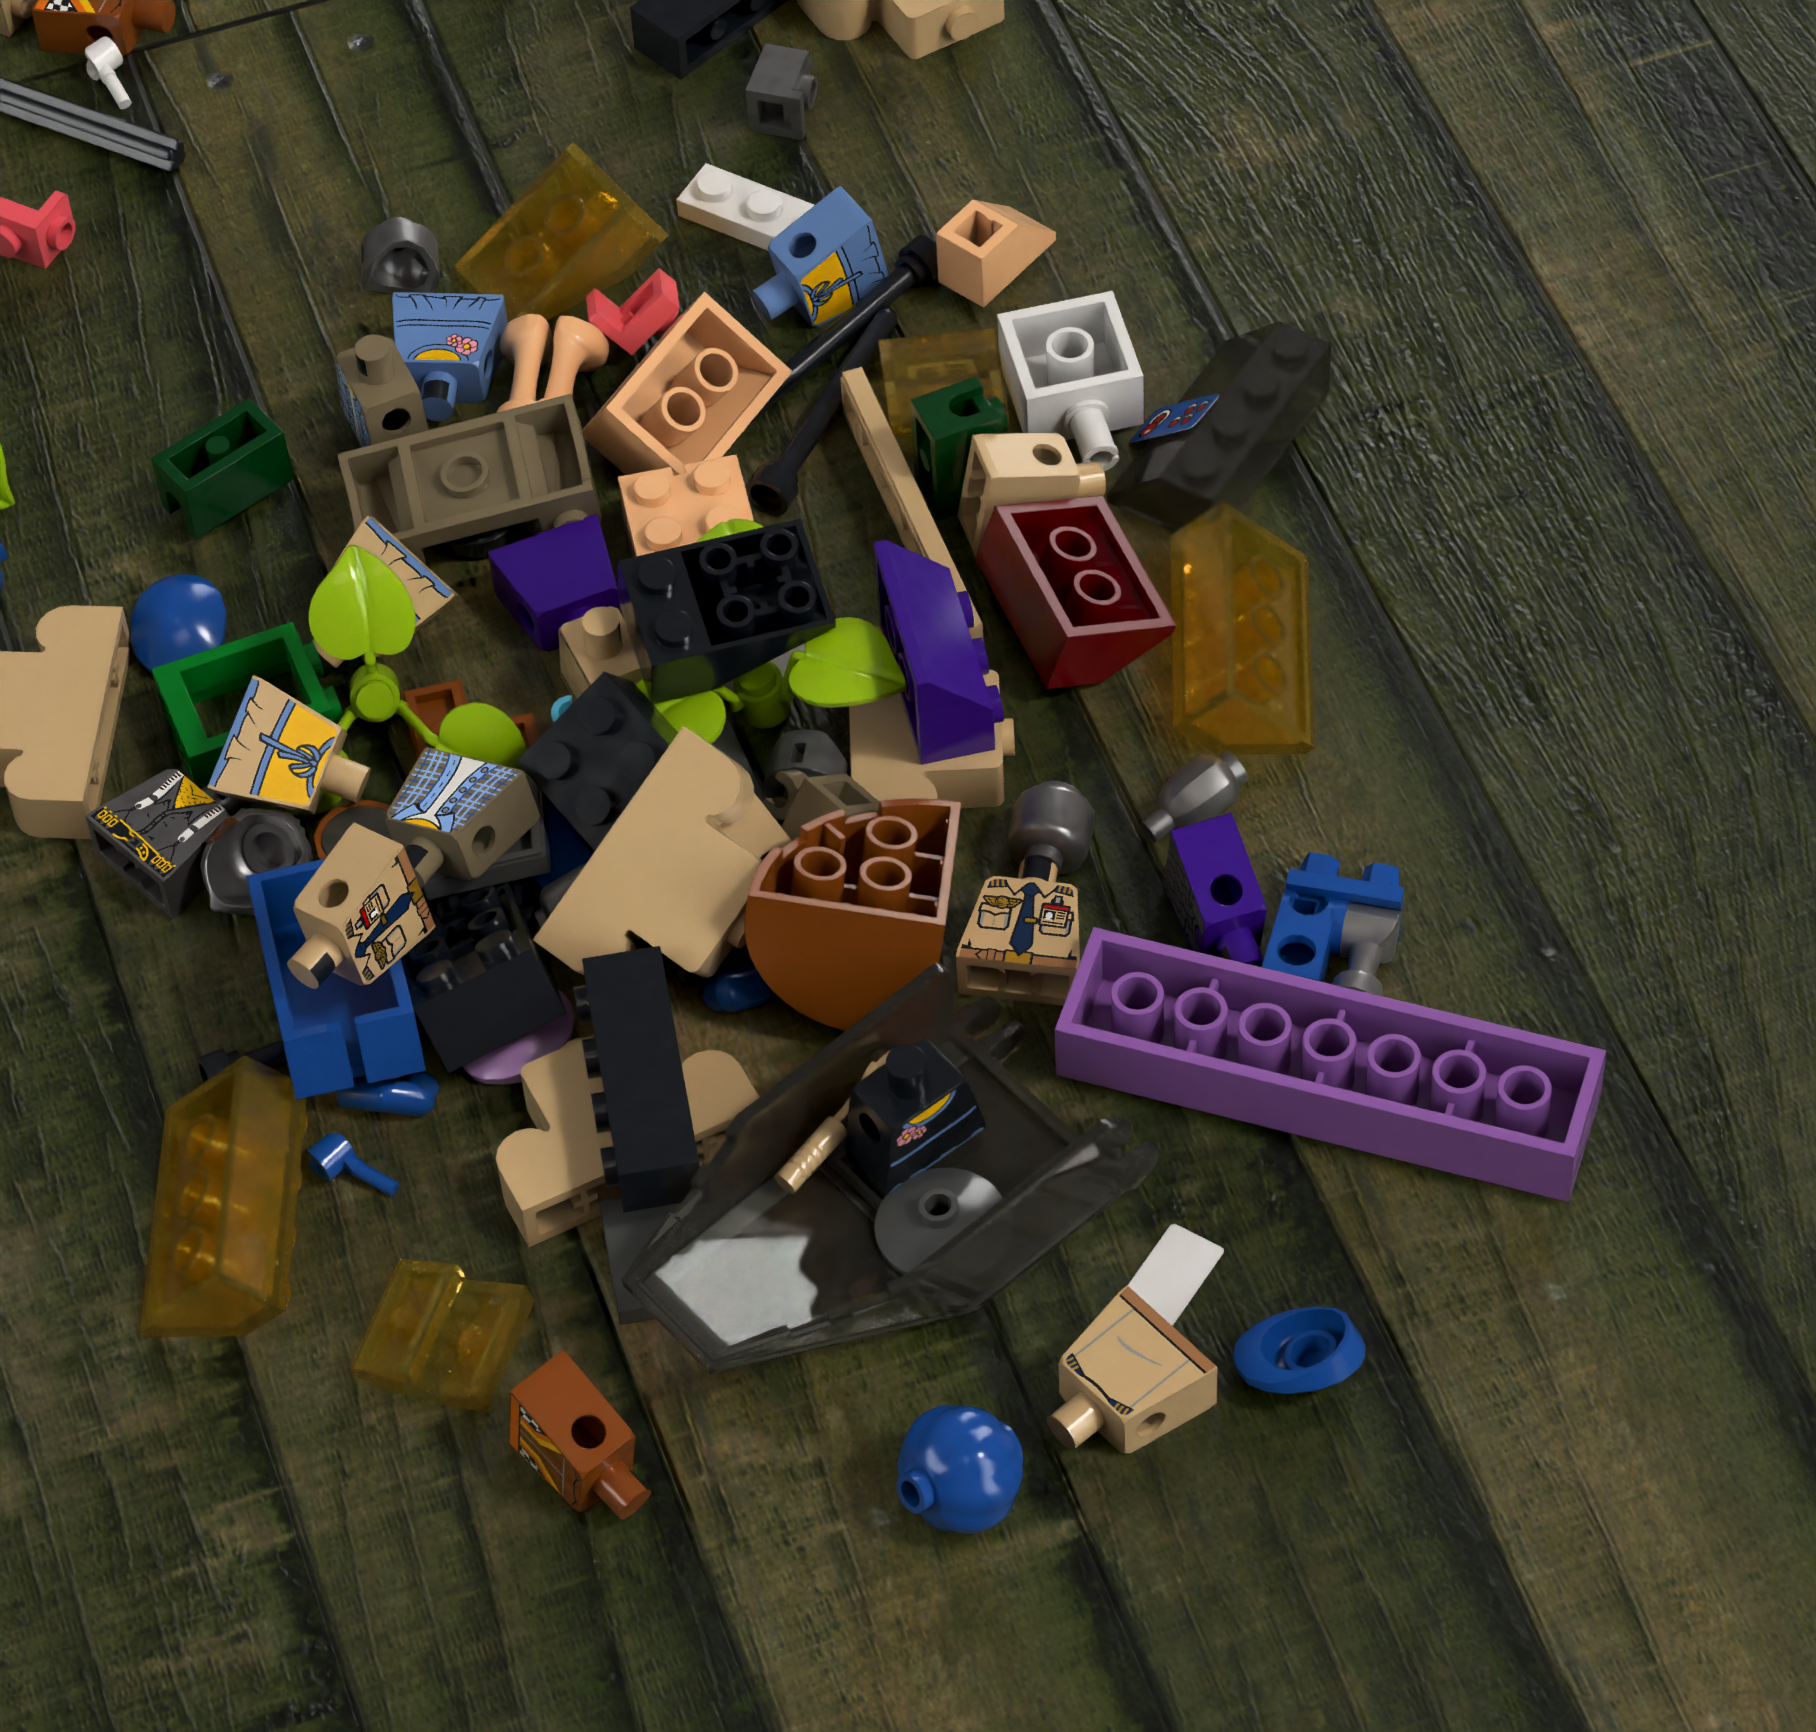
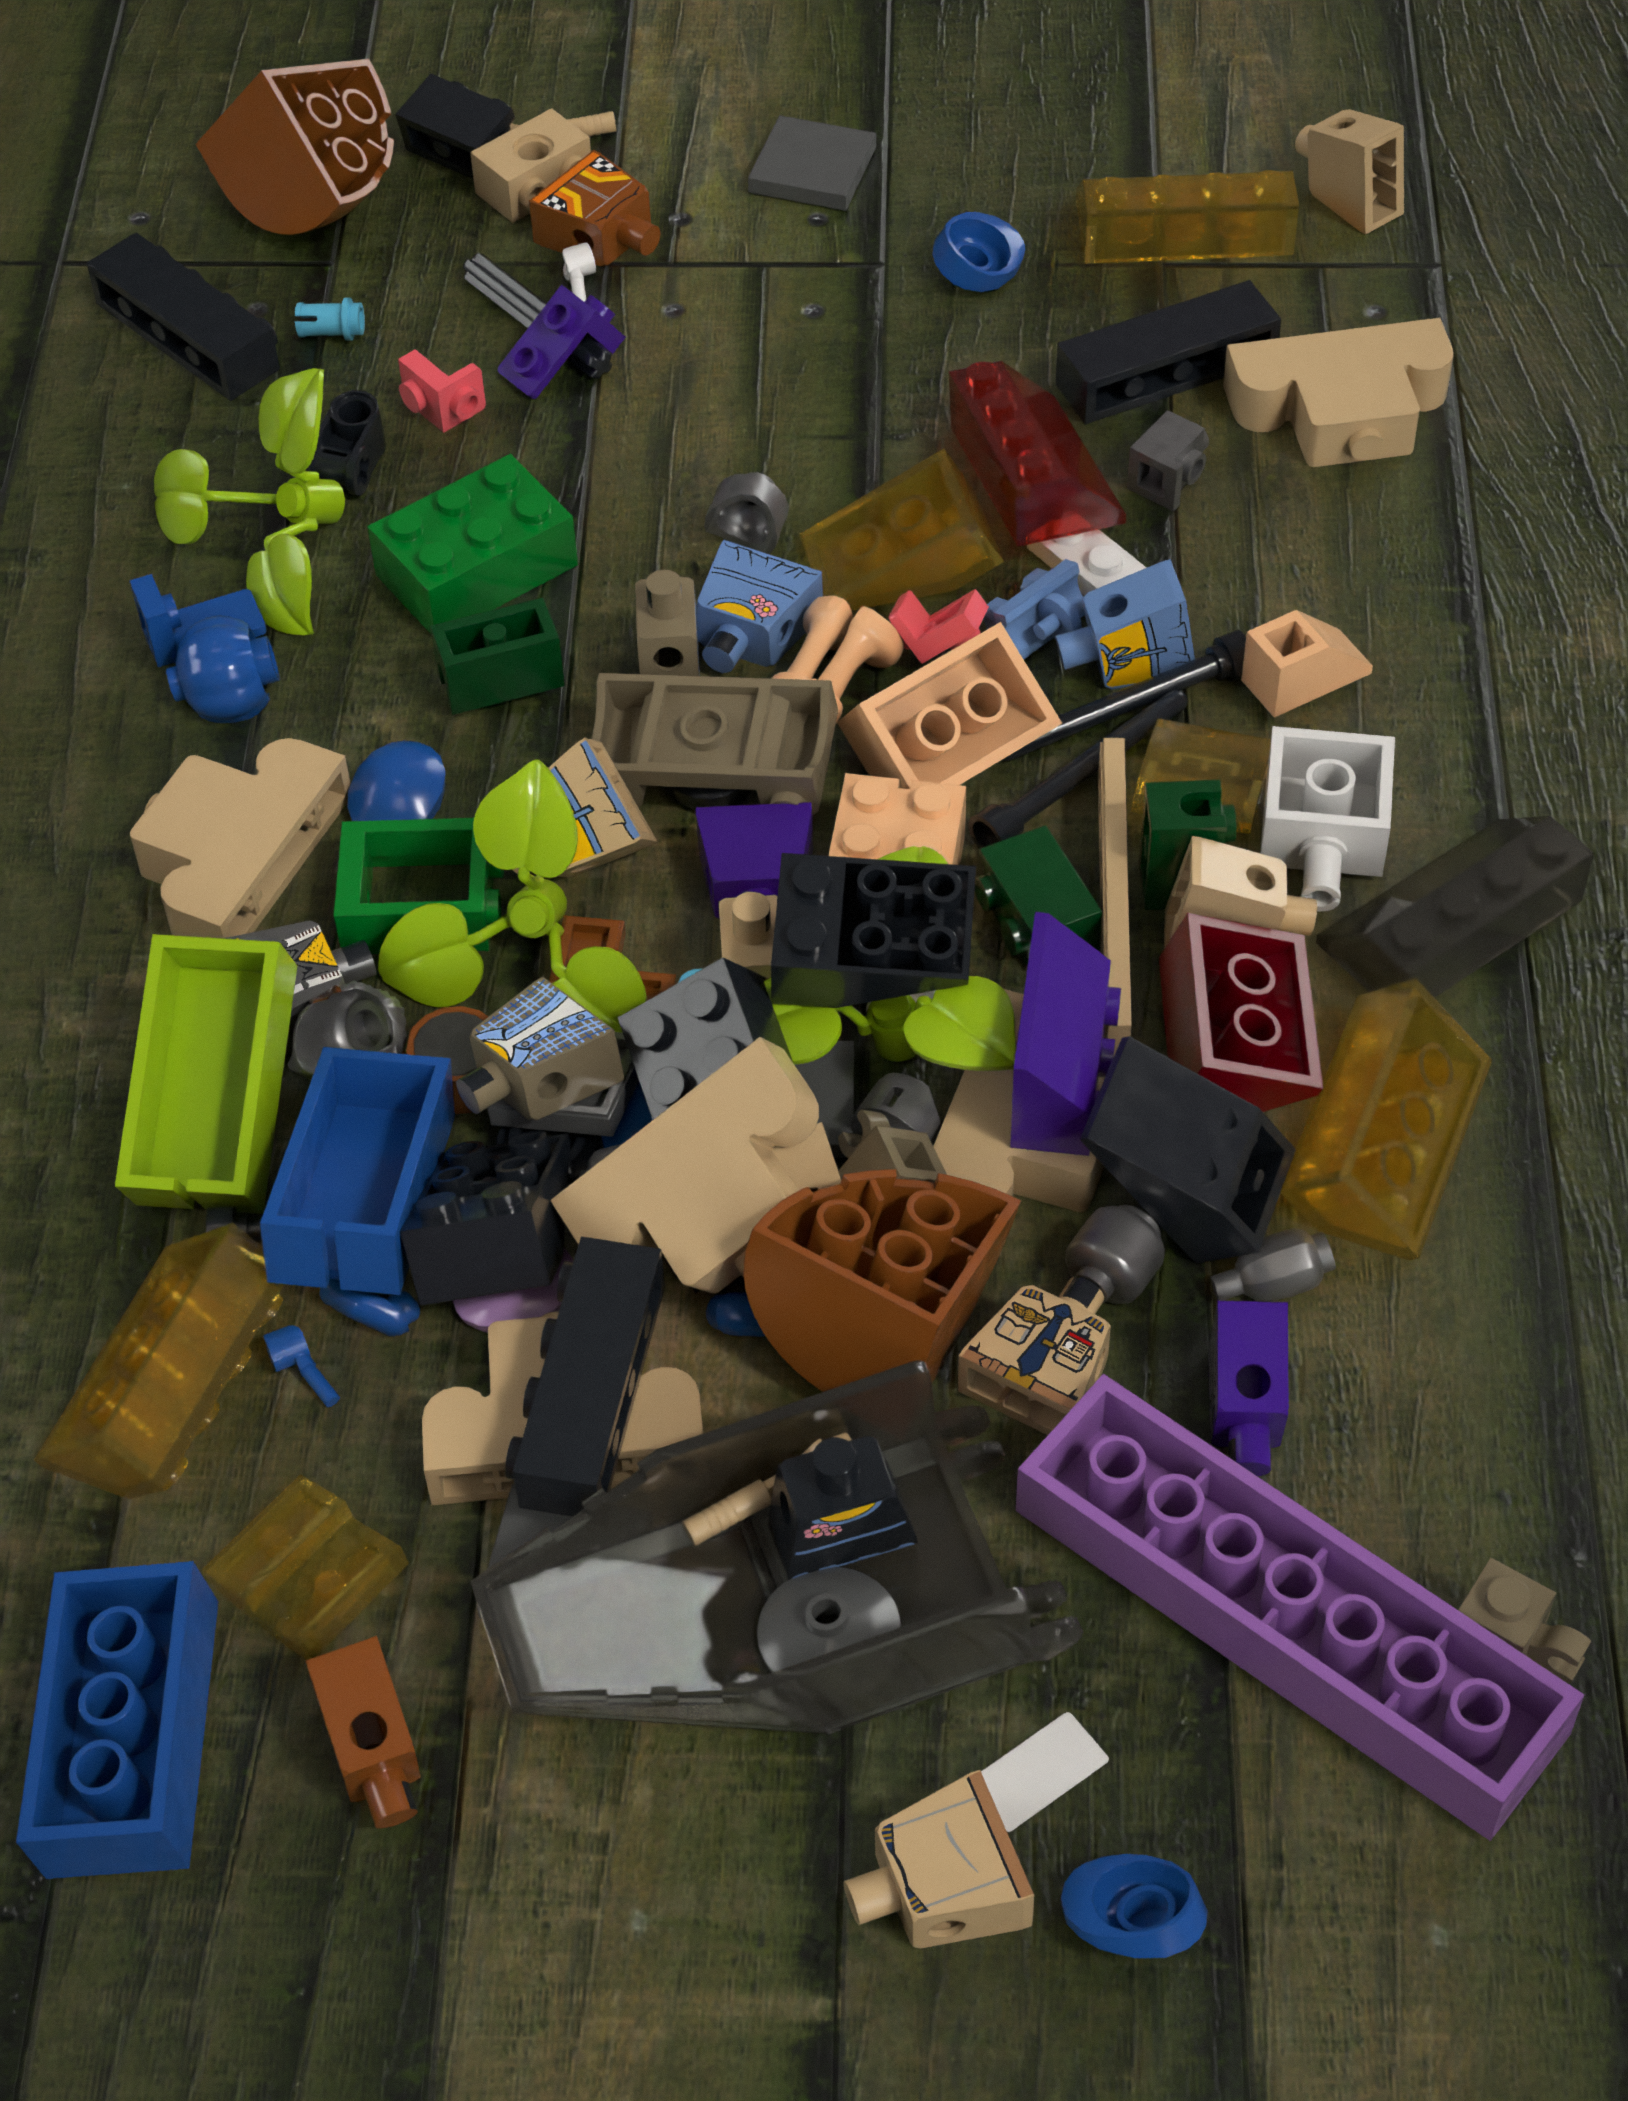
camera: 20 degrees right, 0 degrees up
torso [207,675,371,815] -> none
tan torso [287,823,436,989] -> none
blue plant [896,1405,1023,1534] -> none
blue sticker [1130,393,1219,443] -> none
blue hips [1262,852,1404,996] -> none
none -> blue brick [16,1561,219,1879]
none -> lime piece [115,934,297,1214]
none -> green brick [367,453,578,634]
none -> dark purple bracket [498,284,626,399]
none -> clear red slope [949,361,1126,547]
none -> dark green brick [974,825,1102,967]
none -> medium blue hips [984,559,1085,659]
none -> black slope [1080,1036,1296,1264]
none -> dark tan brick [1458,1558,1591,1684]

